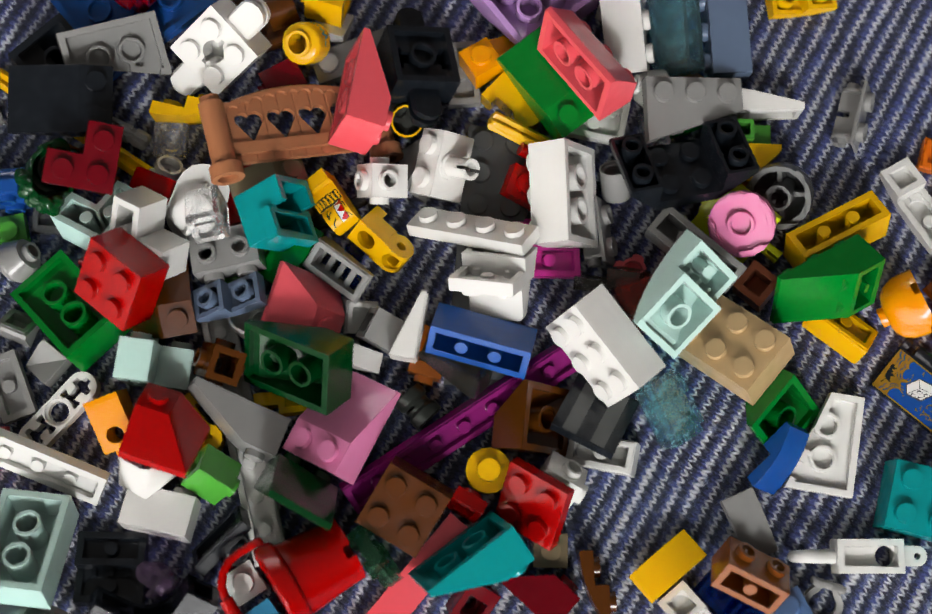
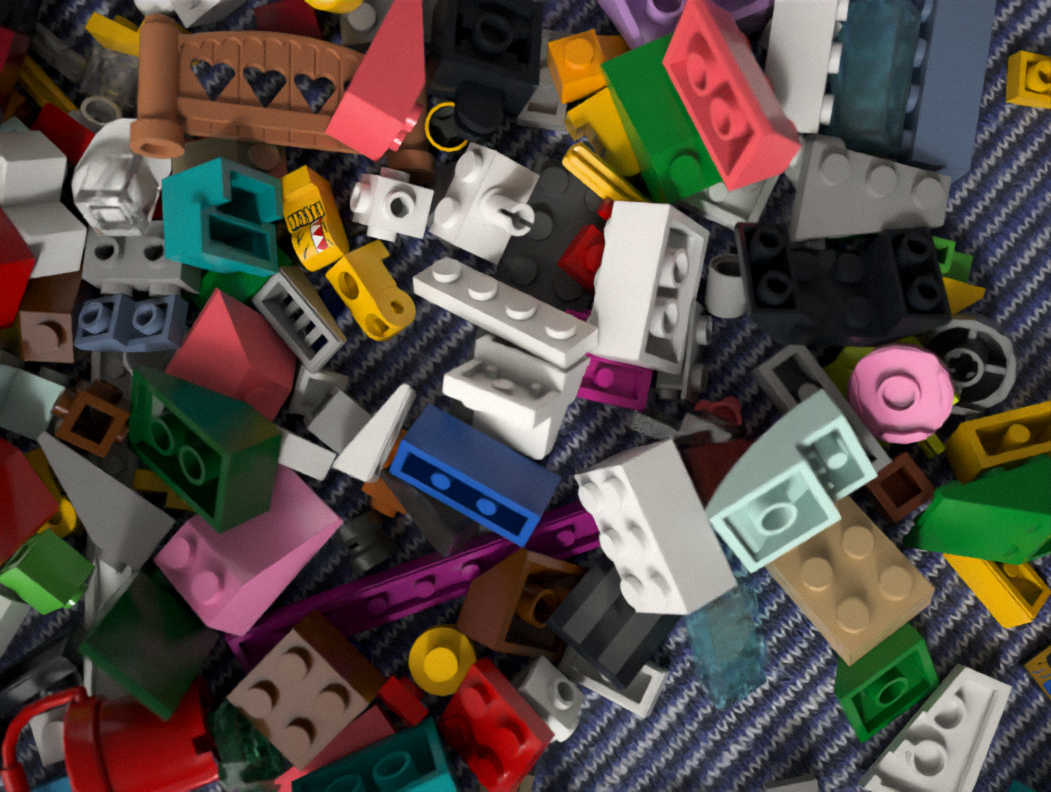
camera: 15 degrees right, 5 degrees up
white slope [734,88,805,121] -> none
blue slope [747,421,809,495] -> none

